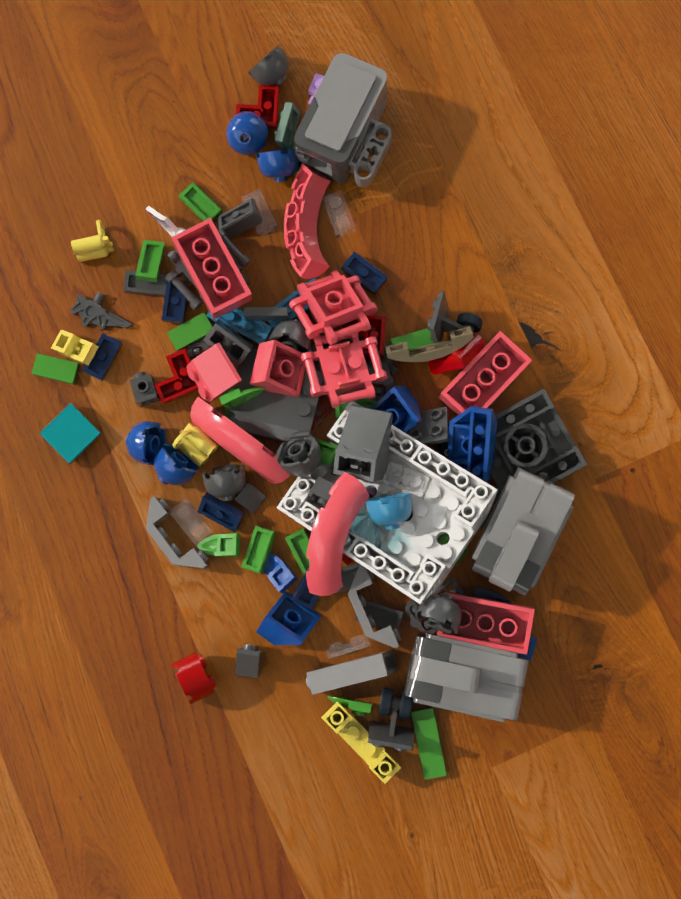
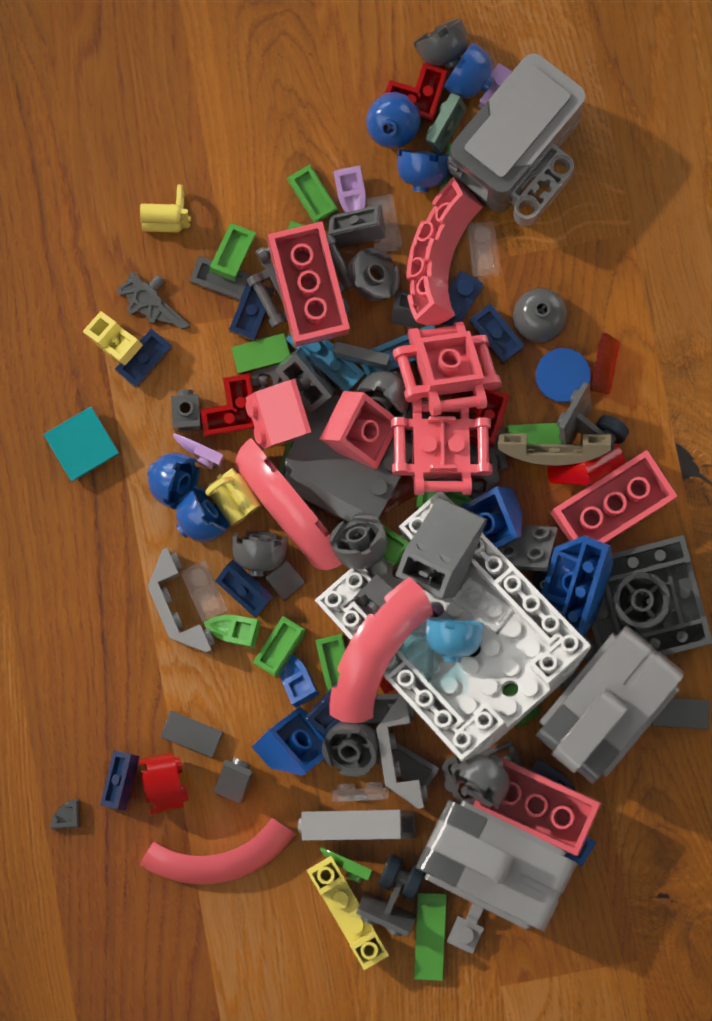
camera: 10 degrees right, 0 degrees up
bright green tile [31,353,80,385] -> none
white arm [145,206,186,237] -> none
bright green plate [219,387,265,410] -> none
none -> dark grey tile [50,799,80,829]
none -> dark blue plate [100,750,139,811]
none -> coral brick [140,818,296,884]
none -> dark grey tile [160,711,223,758]
none -> lavender plate [173,433,225,470]
none -> dark grey cylinder [322,721,380,777]
none -> lavender plate [333,165,366,212]
none -> dark grey tile [348,248,400,302]
none -> dark grey slope [391,290,418,328]
none -> dark blue plate [441,270,484,326]
none -> blue cylinder [444,42,494,98]
none -> light grey plate [446,903,484,954]
none -> dark grey cylinder [512,287,568,344]
none -> blue tile [536,348,590,403]
none -> clear red slope [590,332,620,394]
none -> dark grey tile [651,698,710,729]

